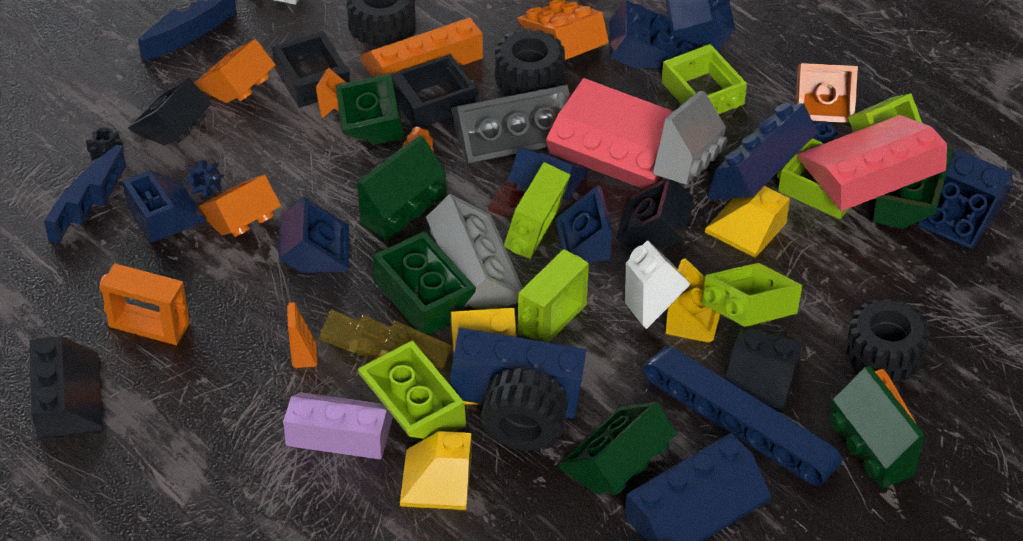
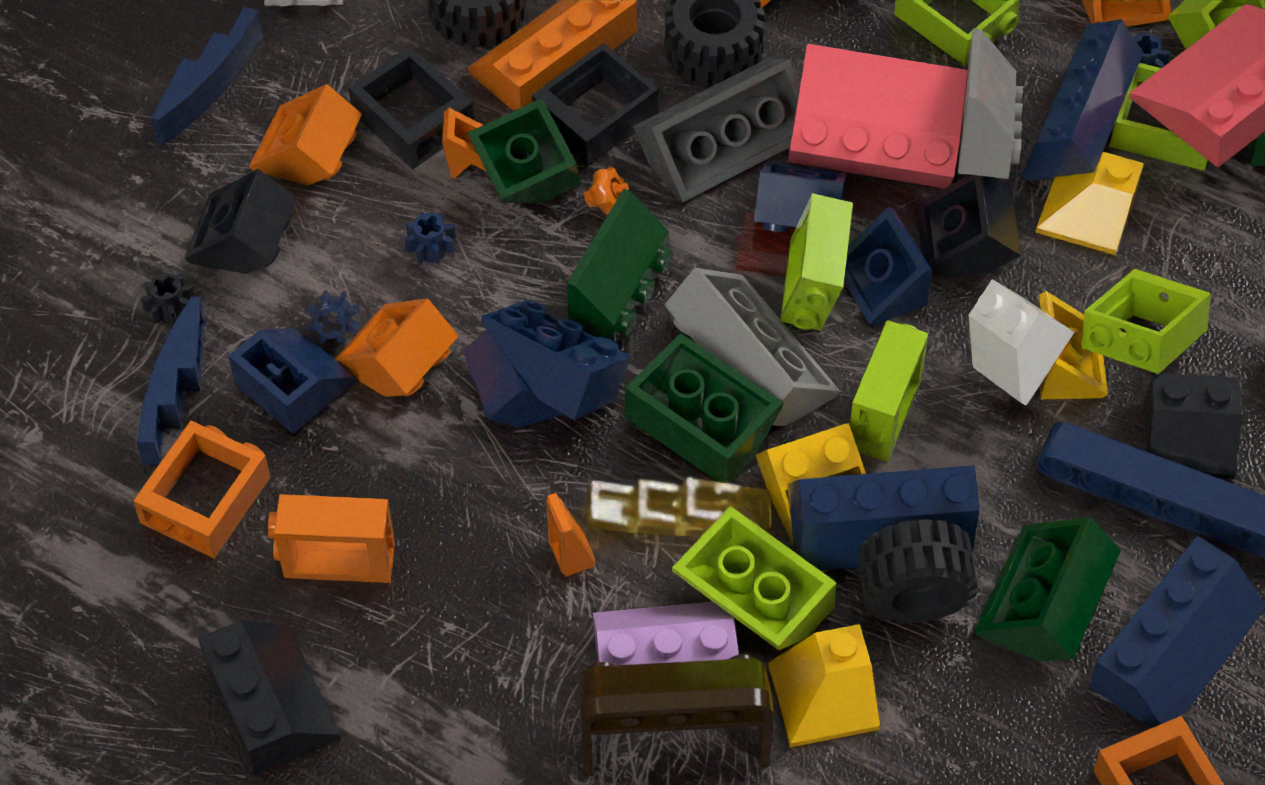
camera: 15 degrees left, 10 degrees up
none -> orange window [133,421,270,559]
none -> dark blue gear [405,212,456,264]
none -> dark blue slope [481,300,631,419]
none -> dark brown windscreen [579,654,774,776]

